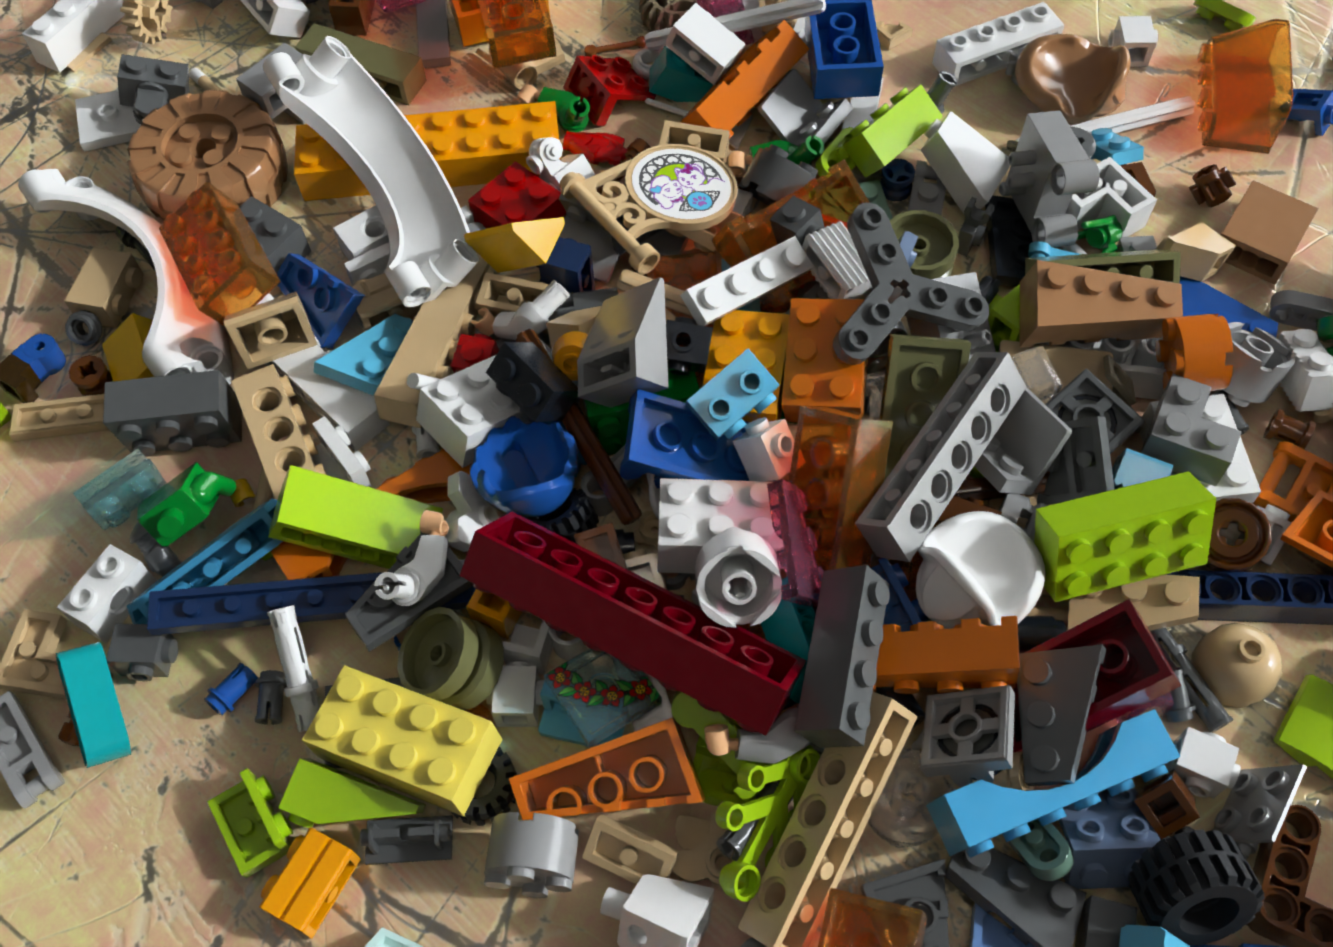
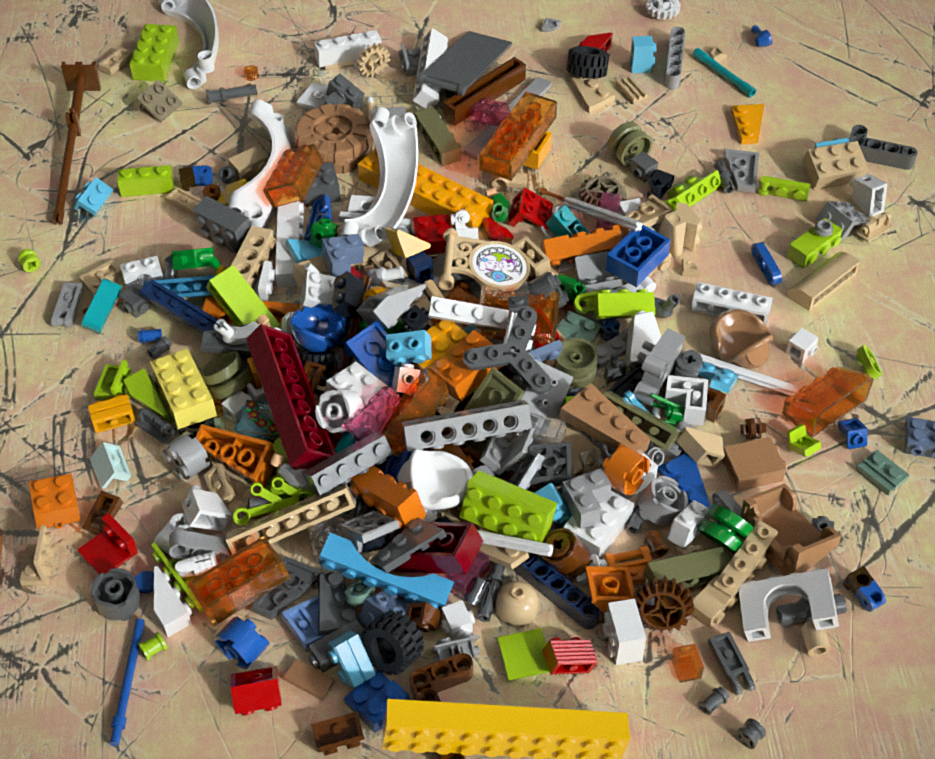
camera: 40 degrees right, 10 degrees down
clear light blue bracket [73,448,167,531] -> none
tan slope [223,291,318,369] -> none
white pin [267,605,320,732] -> none
white brick [665,3,745,85] -> none
none -> green brick [309,218,338,249]
none -> sand blue brick [322,234,364,277]
none -> white axle [437,522,553,557]
none -> lime bracket [787,424,821,457]

